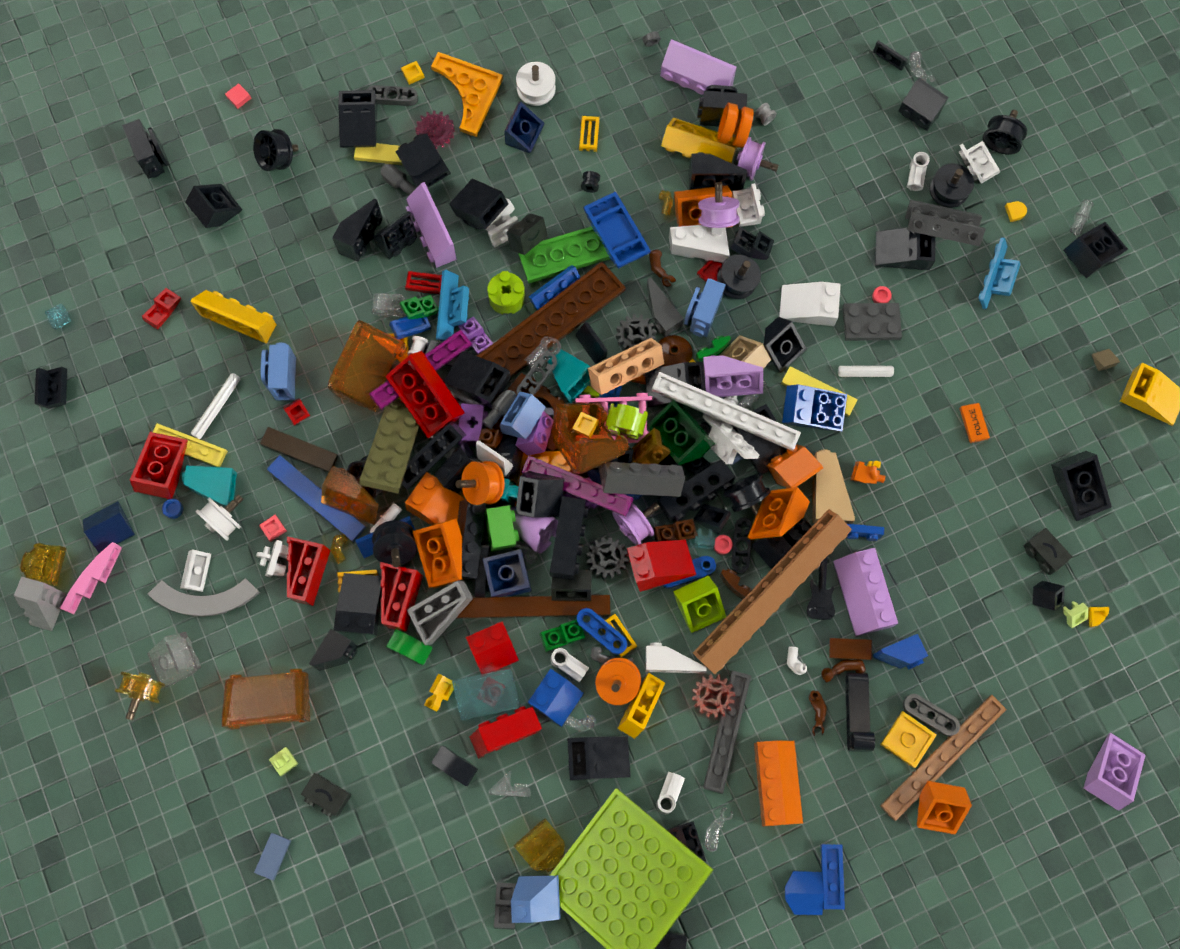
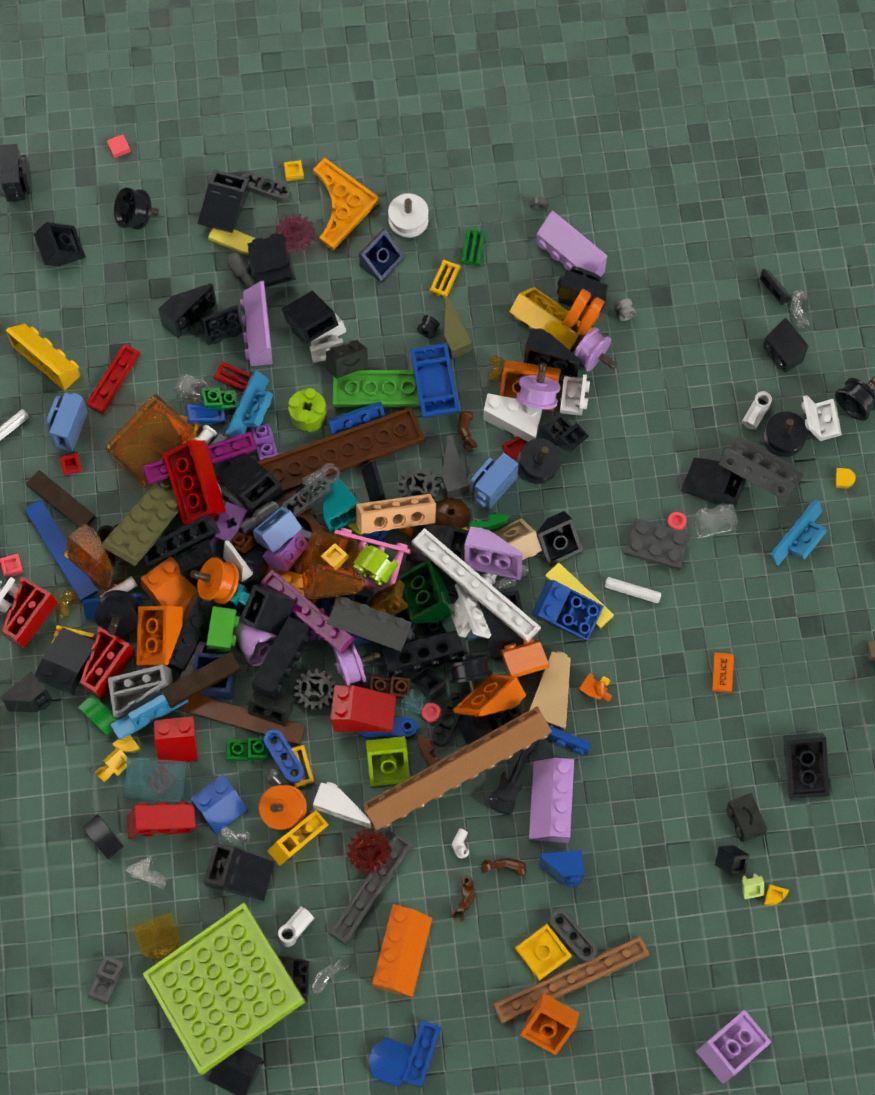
camera: 20 degrees right, 5 degrees down
medium blue slope [511,875,560,923] -> none
white piece [550,648,589,682] -> none
white slope [779,282,840,326] -> none
reddish brown slope [829,638,872,660] -> none
black beam [845,673,875,752] -> none
none -> red tile [86,344,141,414]
none -> dark azure bracket [111,694,188,740]
none -> yellow tile [112,735,140,753]
none -> dark brown tile [161,652,241,708]
none -> olive slope [443,297,472,359]
none -> green tile [462,229,485,266]
none -> clear brick [694,503,738,538]

